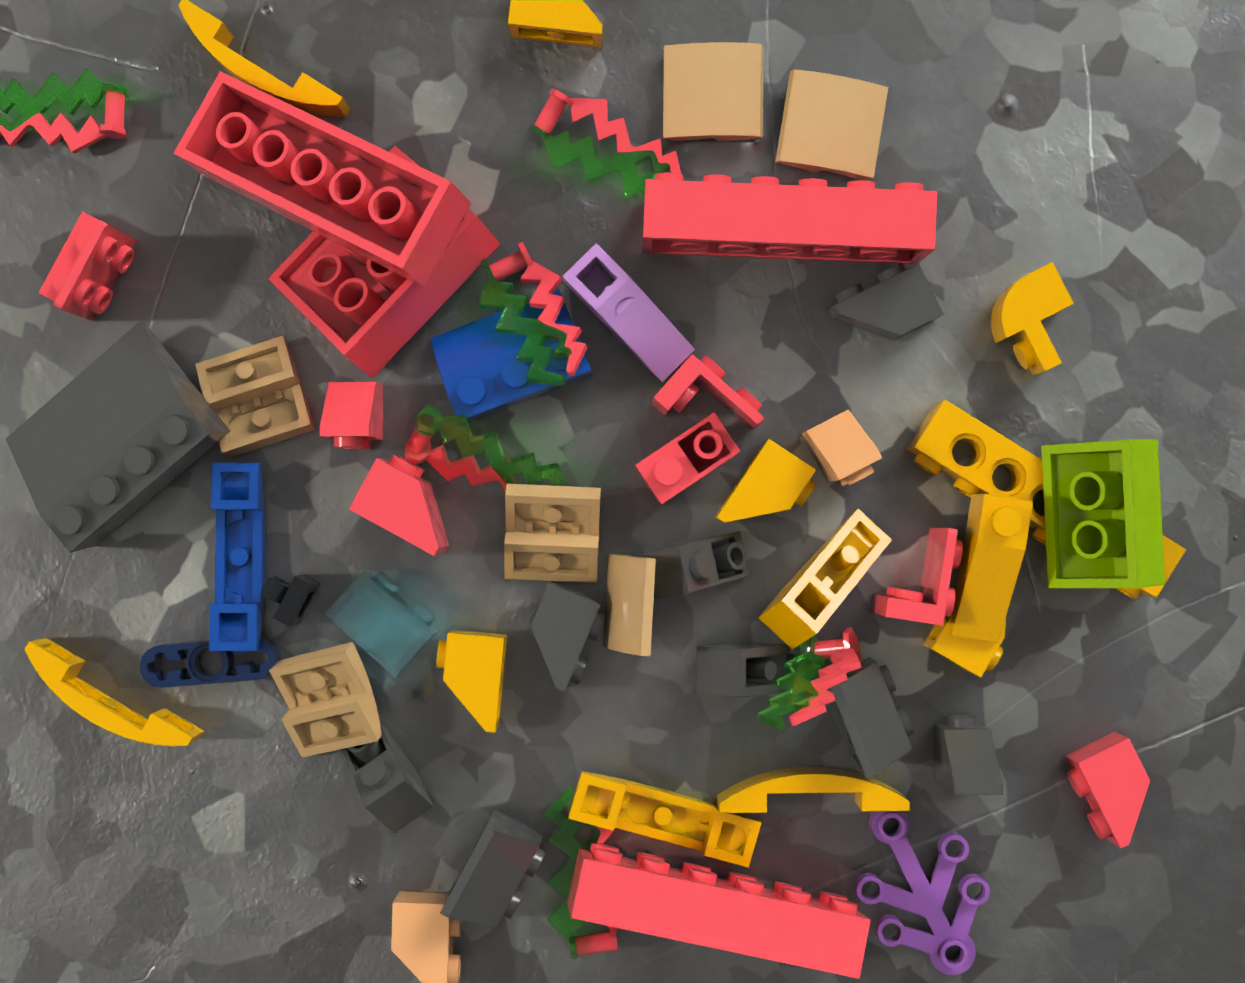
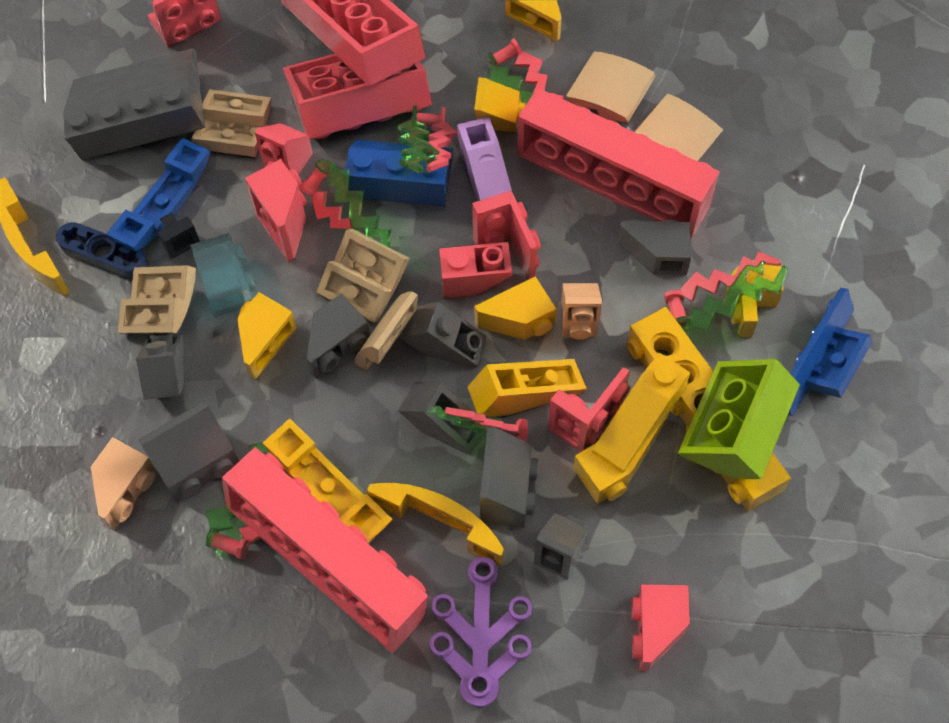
camera: 25 degrees right, 25 degrees down
none -> yellow slope [474,77,526,132]
none -> piece [664,251,788,332]
none -> blue bracket [788,288,872,416]

